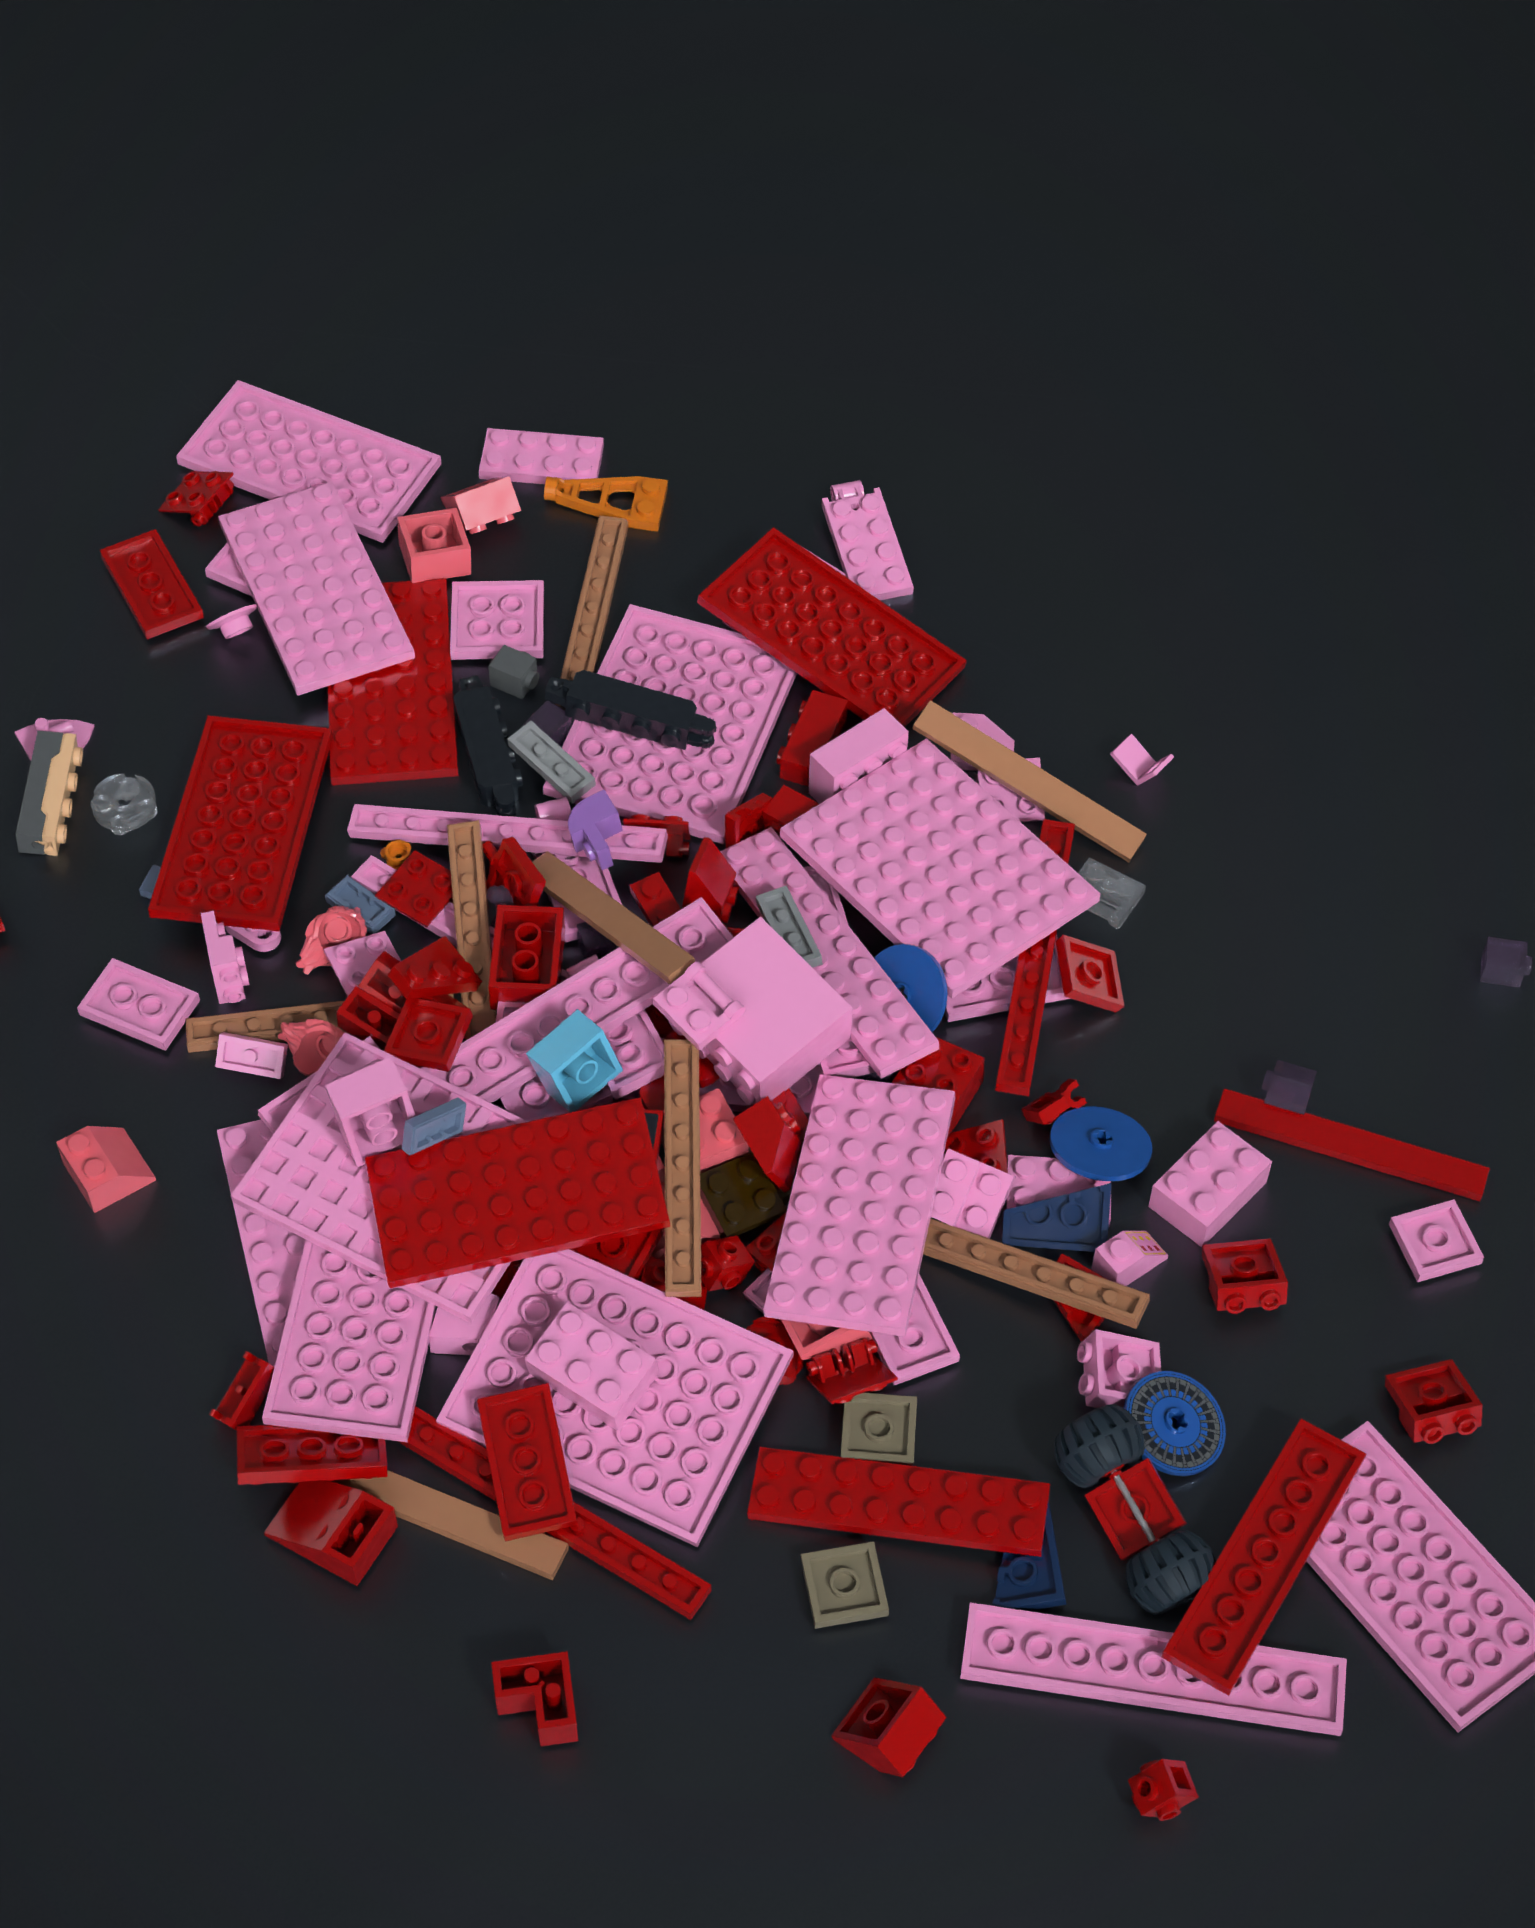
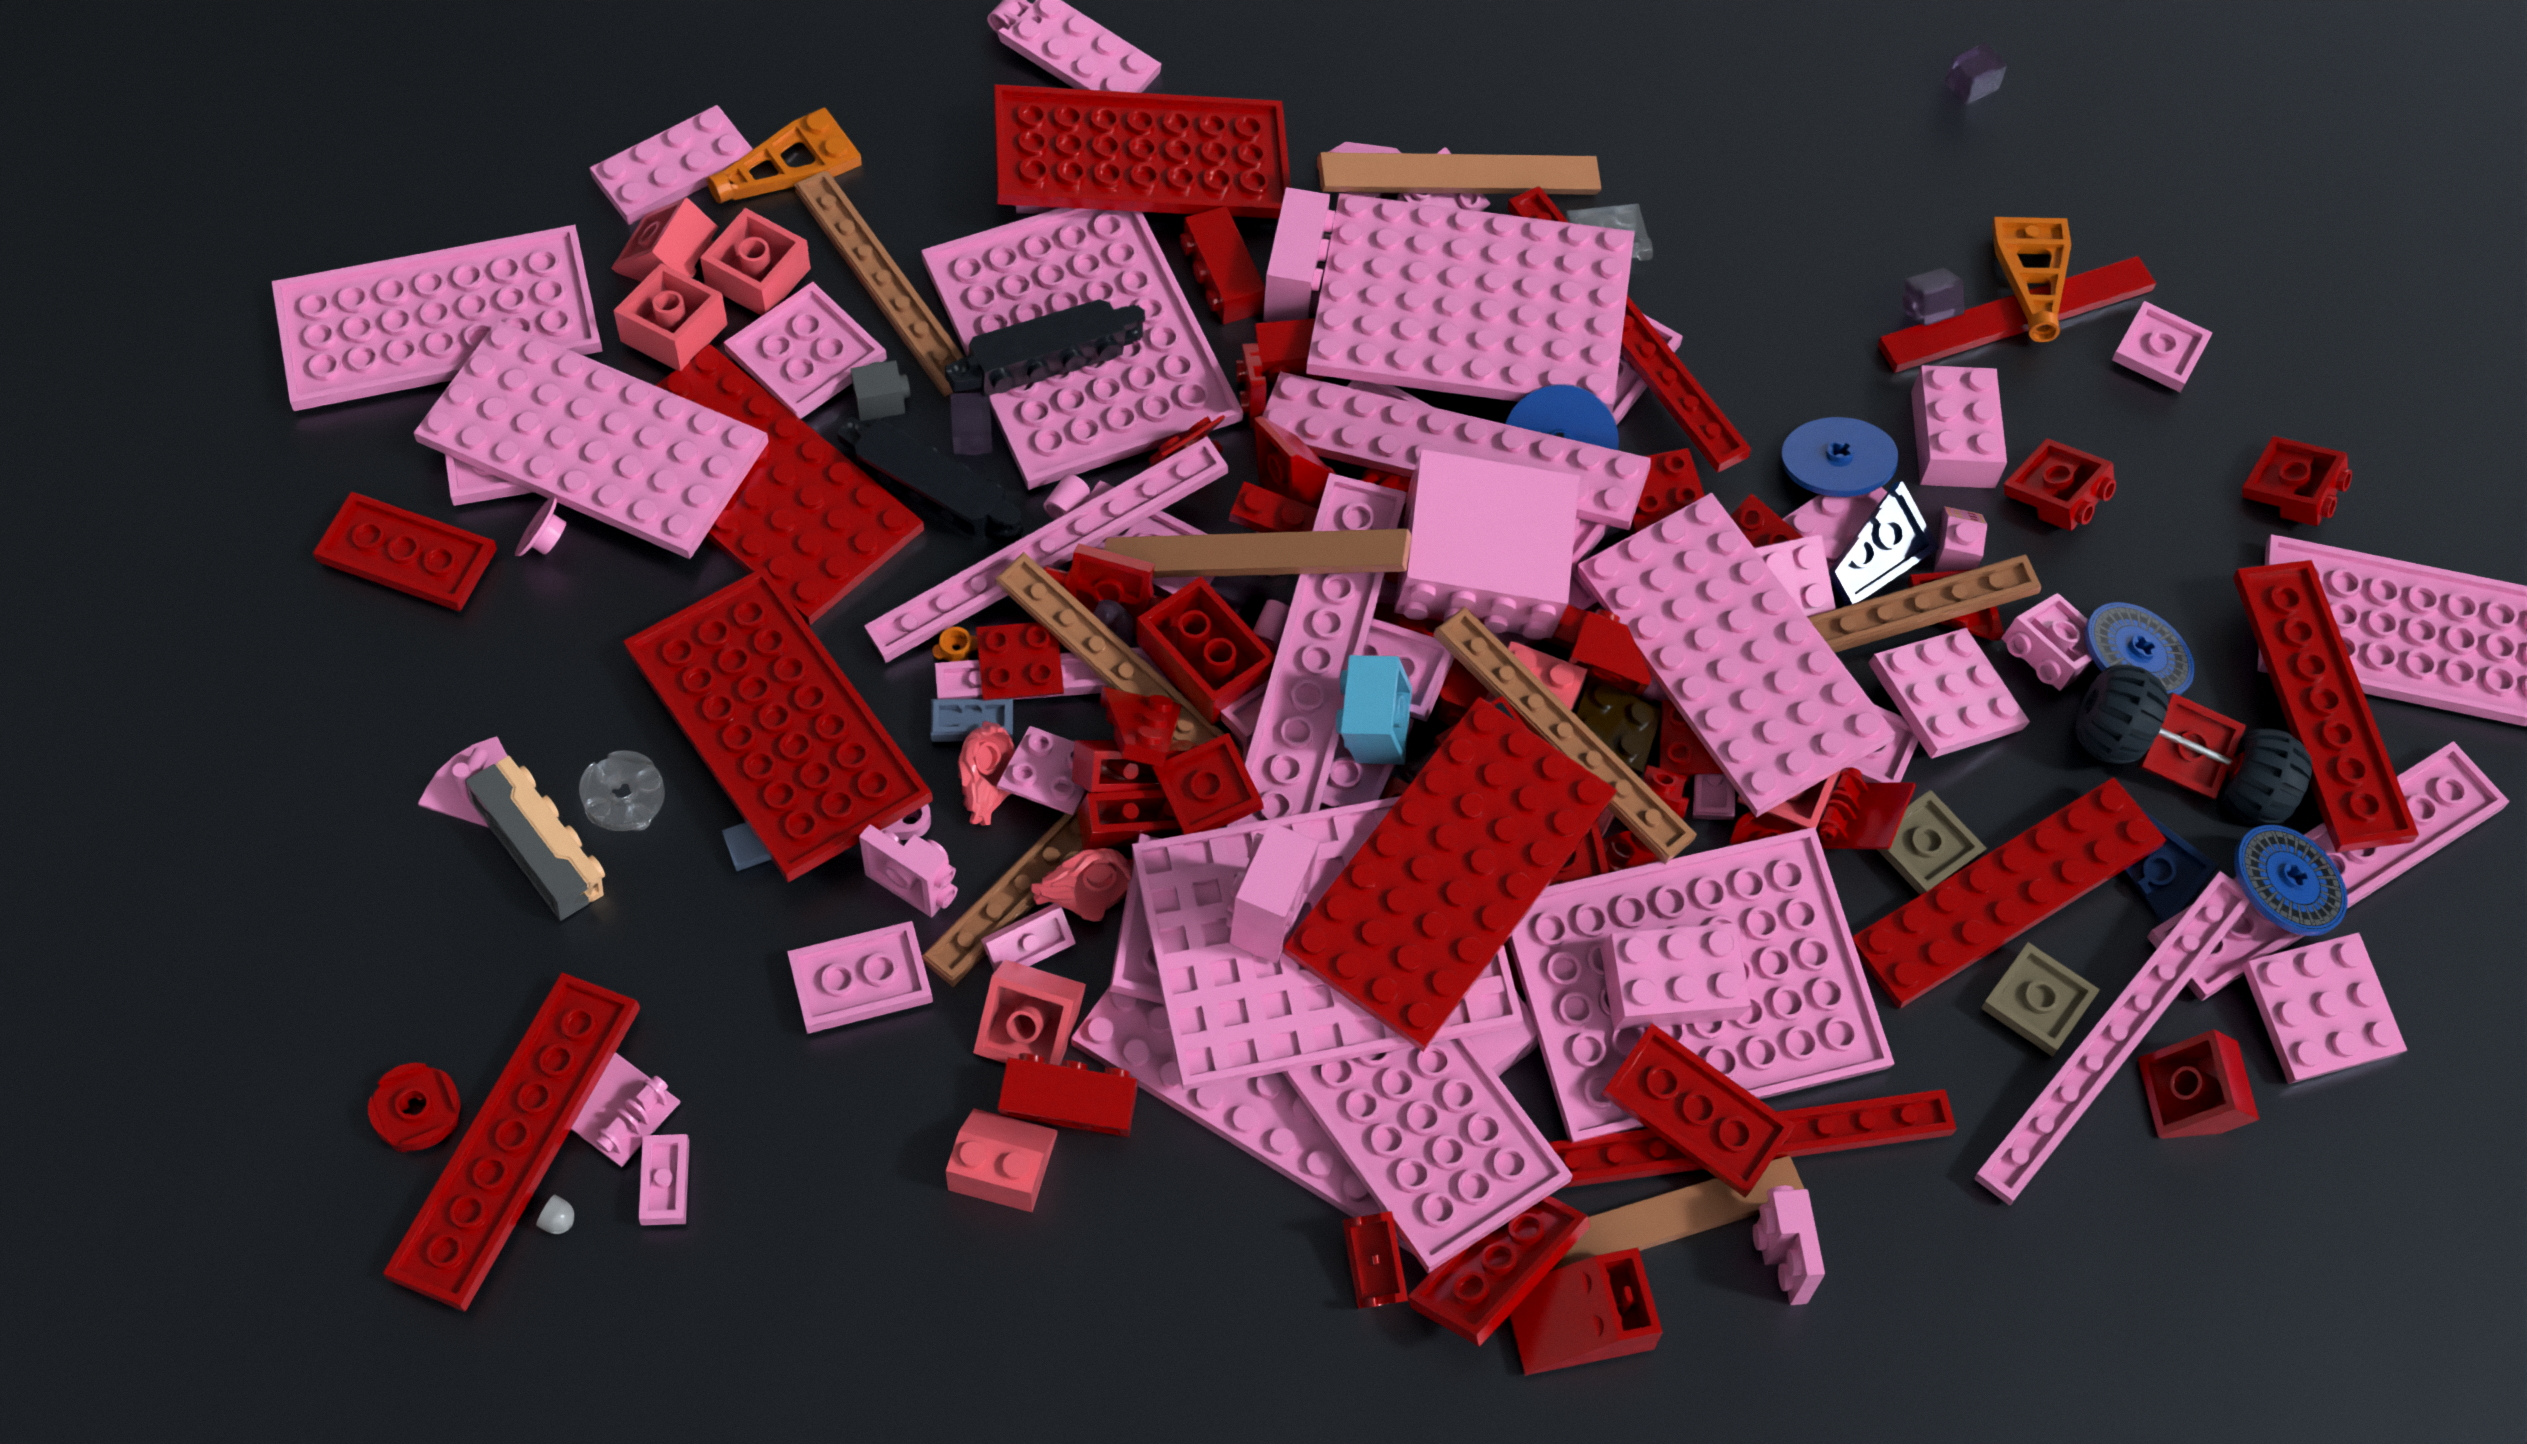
camera: 45 degrees left, 5 degrees up
red hinge [158,471,234,527] -> none
sand blue plate [402,1098,466,1155] -> none
red brick [491,1651,578,1747] -> none
light grey plate [507,721,596,804] -> none
medium lavender brick [568,790,623,870] -> none
bright pink plate [653,961,745,1051] -> none
light grey plate [756,886,823,968] -> none
red plate [1021,1078,1087,1125] -> none
red plate [1055,935,1124,1012] -> none
bright pink bracket [1110,734,1174,786] -> none
red brick [1128,1759,1199,1821] -> none
none -> coral brick [700,208,811,316]
none -> coral slope [973,959,1086,1066]
none -> red brick [998,1053,1138,1138]
none -> bright pink plate [1753,1185,1825,1305]
none -> bright pink plate [1868,628,2030,758]
none -> bright pink plate [1974,871,2251,1206]
none -> orange plate [1991,217,2071,343]
none -> piece [2234,825,2348,936]
none -> bright pink plate [2241,932,2407,1084]

